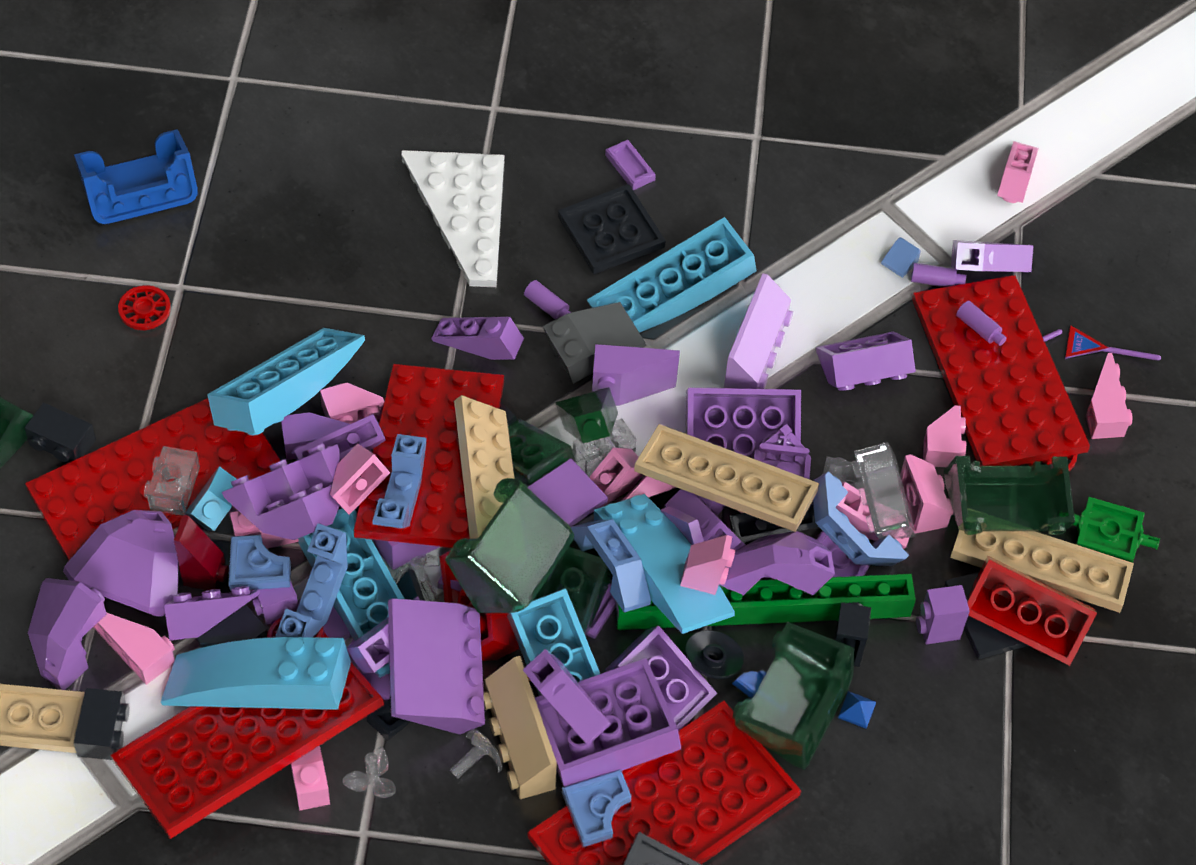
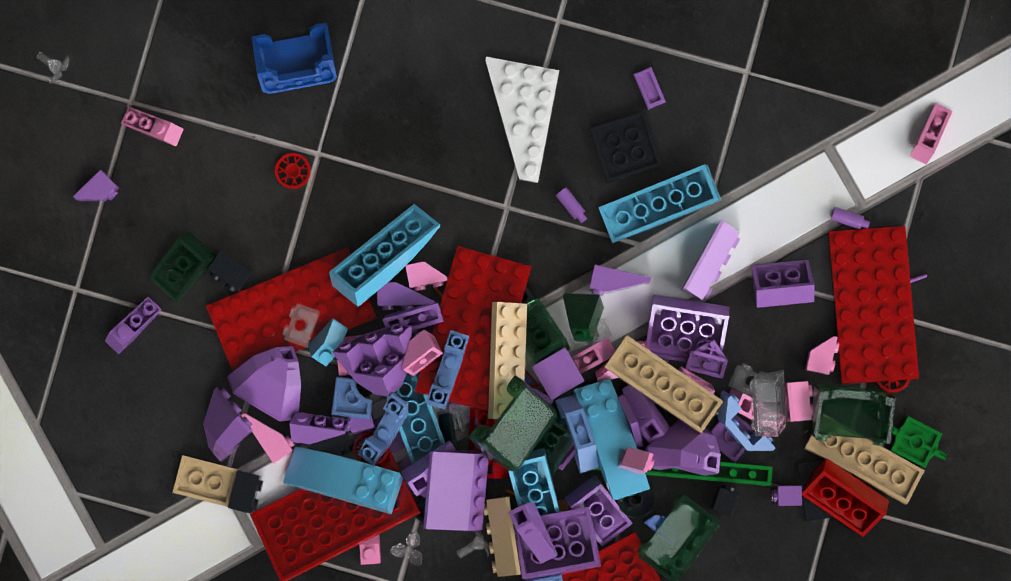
camera: 15 degrees right, 30 degrees up
dark red slope [174,515,229,590] -> none
medium lavender slope [431,317,524,360] -> none
dark grey slope [543,302,646,384] -> none
blue slope [838,691,876,729] -> none
medium blue slope [881,237,921,278] -> none
slope [951,240,1033,272] -> none
medium lavender cylinder [957,301,1007,346] -> none
piece [1065,326,1161,360] -> none
bright pink slope [1086,353,1132,439] -> none

